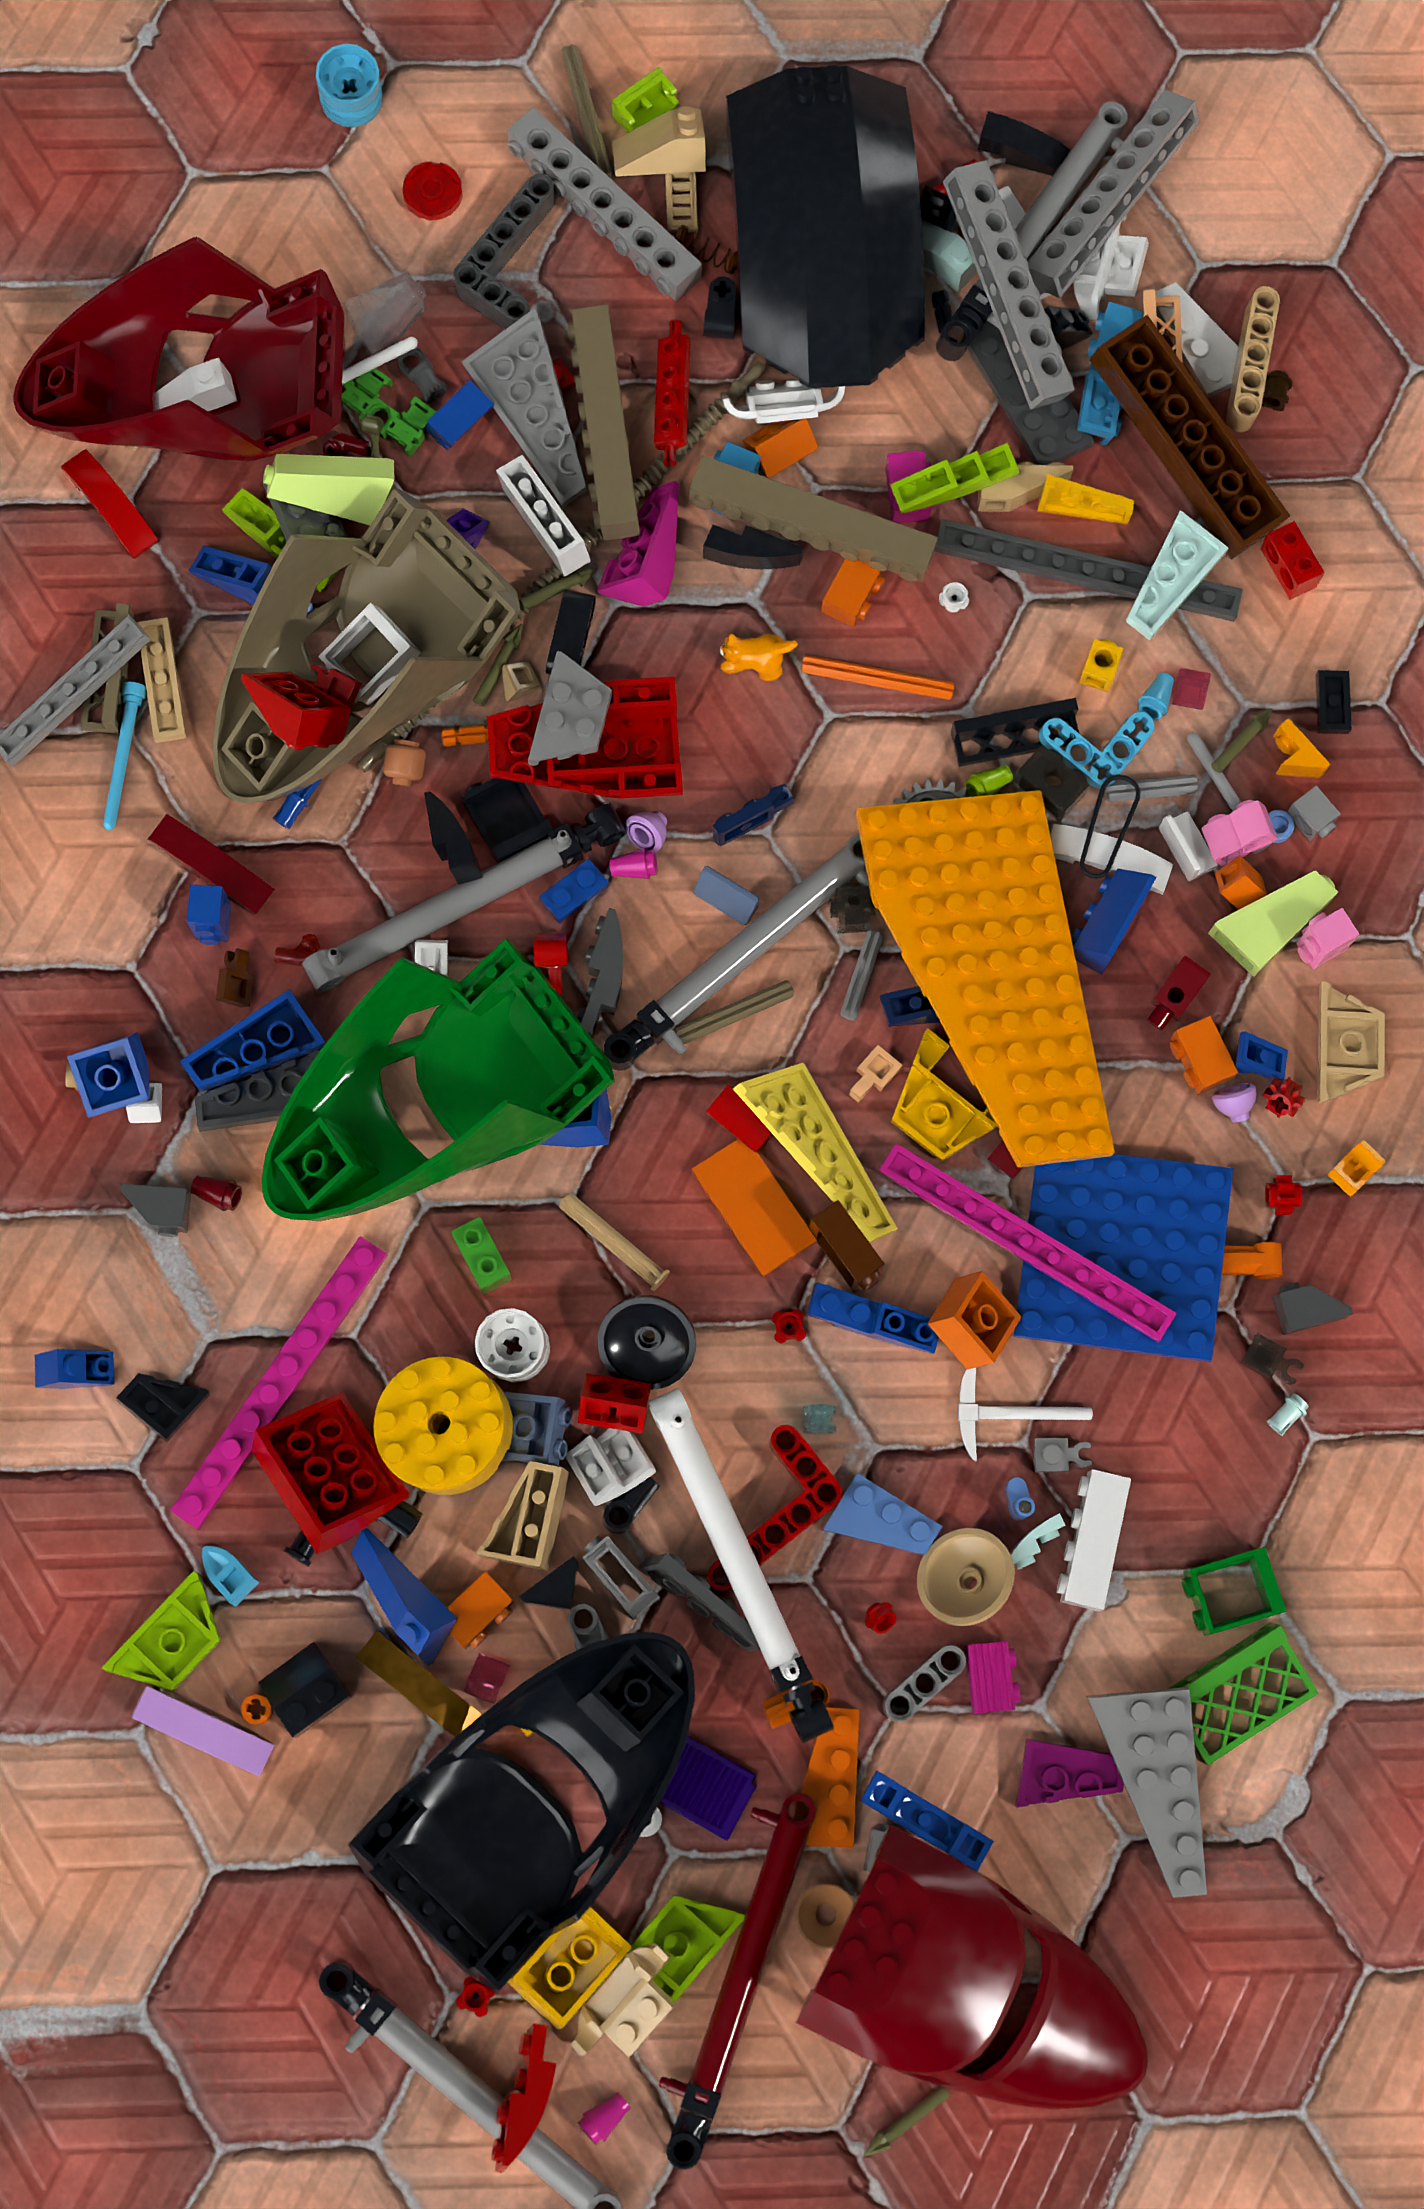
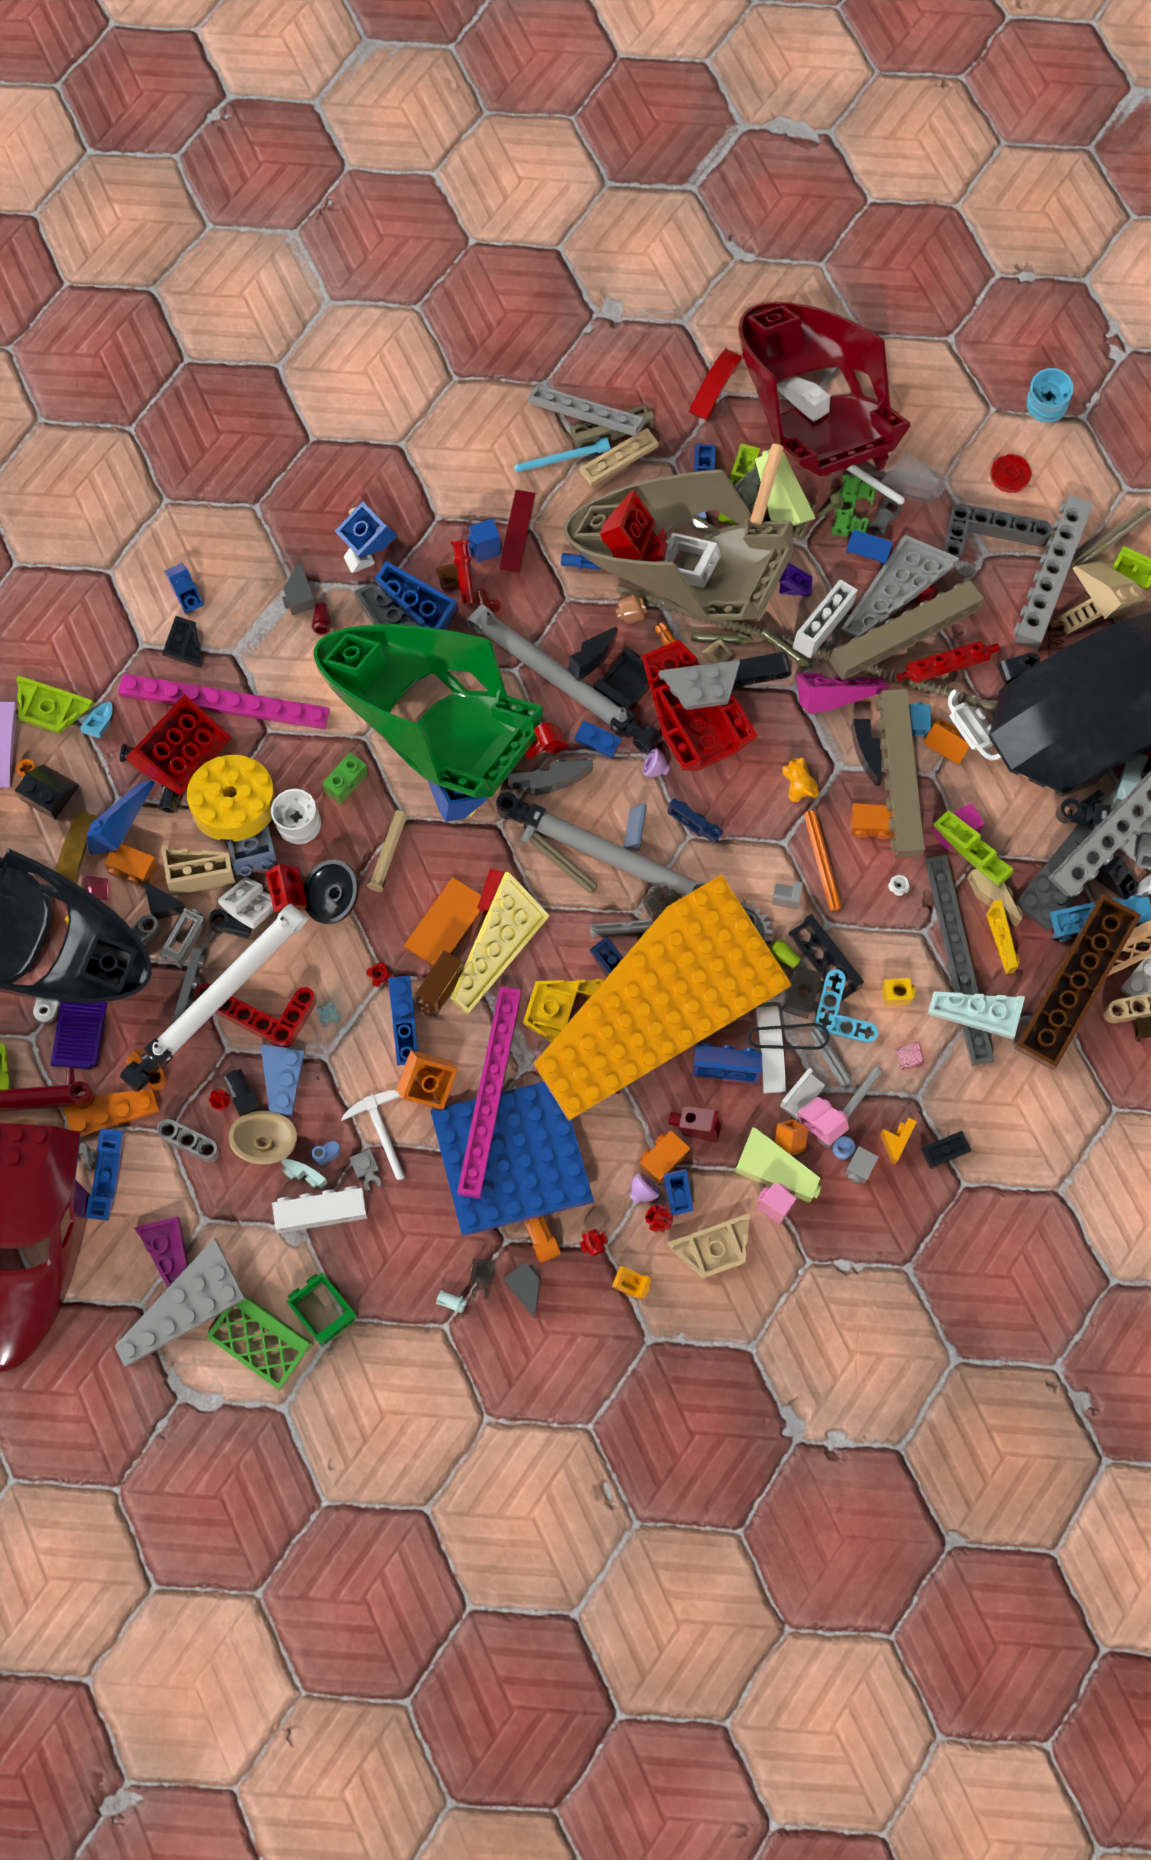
camera: 70 degrees right, 5 degrees down
dark red arm [322,433,369,456] -> none
white bracket [415,939,448,977] -> none
dark pink cone [610,848,658,879] -> none
light nougat plate [848,1045,902,1103] -> none
dark pink brick [965,1641,1020,1714] -> none
medium azure cone [1138,672,1175,720] -> none
olive piece [1211,708,1272,773] -> none
red brick [1260,521,1325,600] -> none
none -> black piece [224,1069,260,1117]
none -> red pin [450,539,475,604]
none -> light nougat axle [750,444,783,525]
none -> light grey panel [772,881,803,909]

